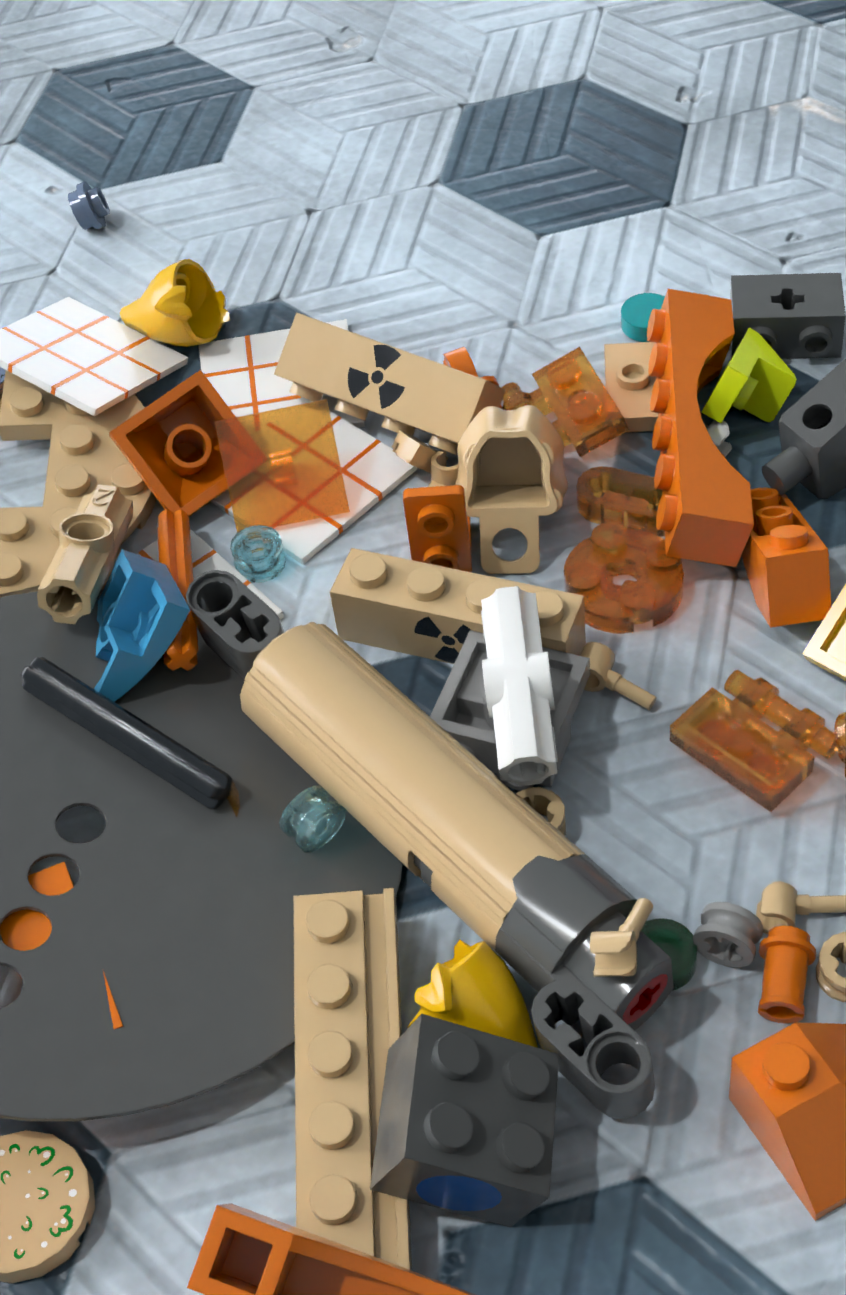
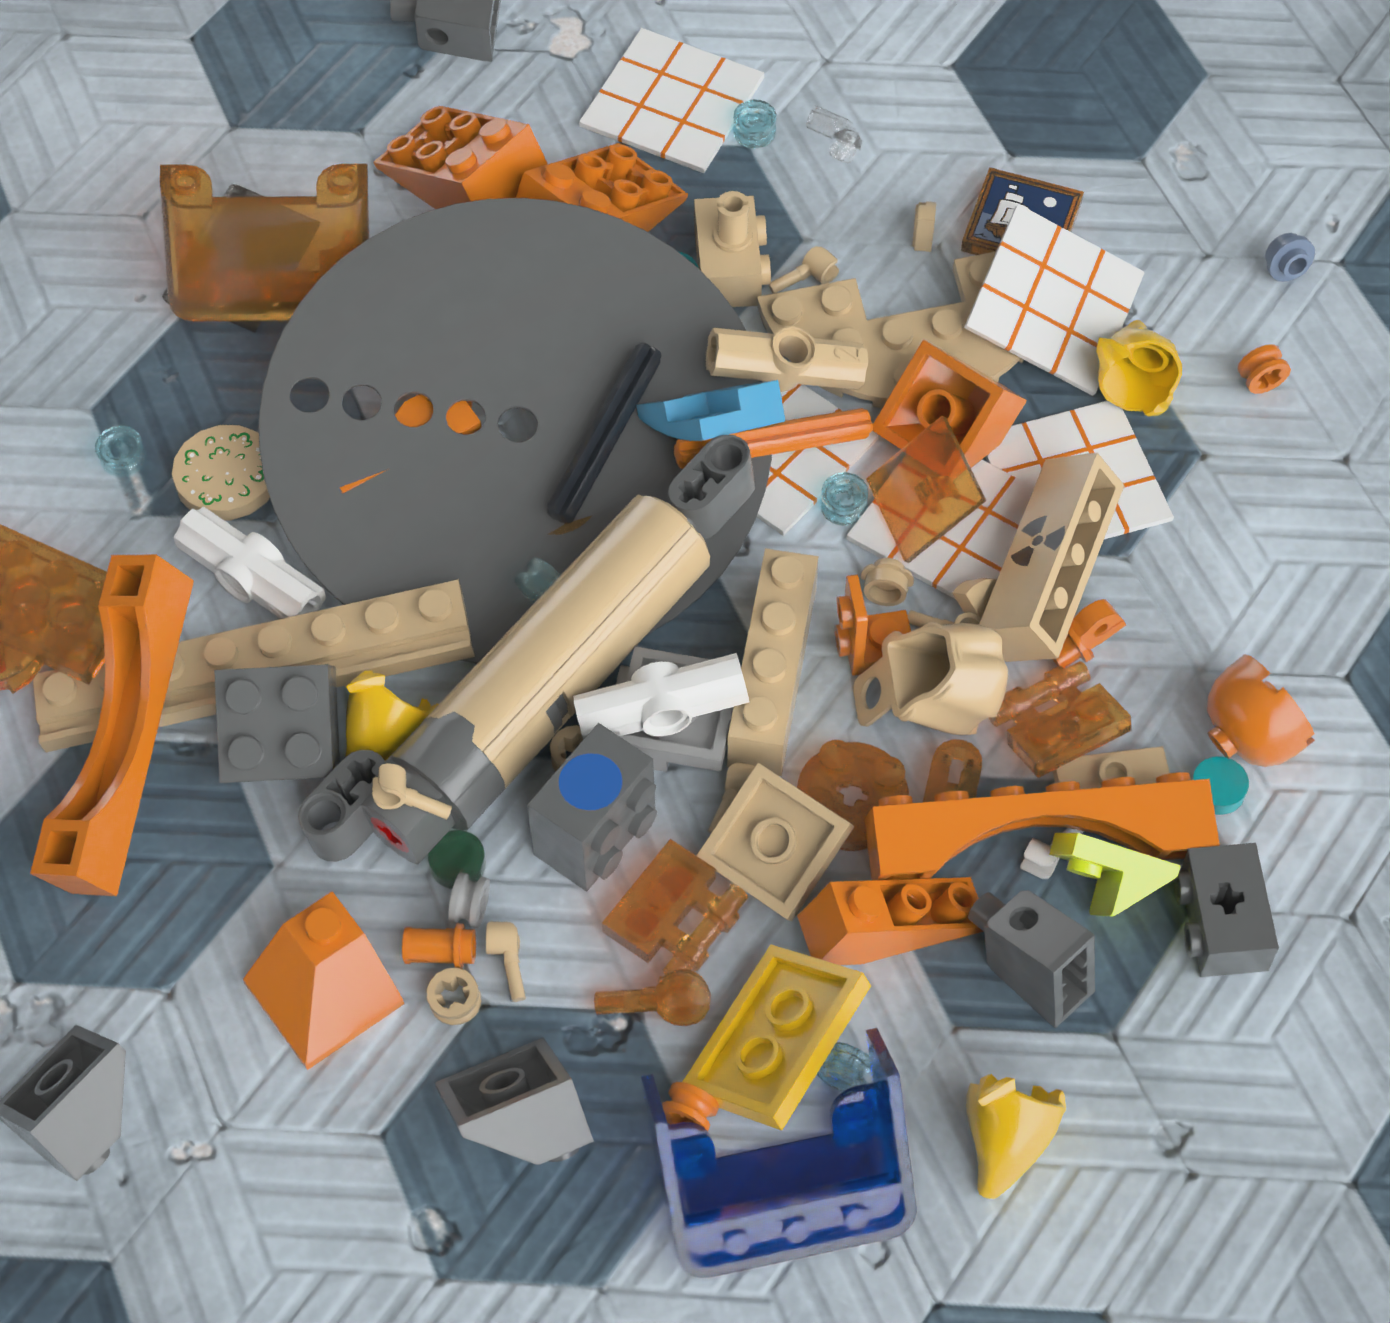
camera: 75 degrees right, 10 degrees up
none -> white piece [173,507,326,619]
none -> dark grey brick [527,722,657,891]
none -> tan plate [696,763,855,922]
none -> tan plate [861,558,914,606]
none -> orange cylinder [1207,654,1315,767]
none -> orange bush [1237,344,1291,394]

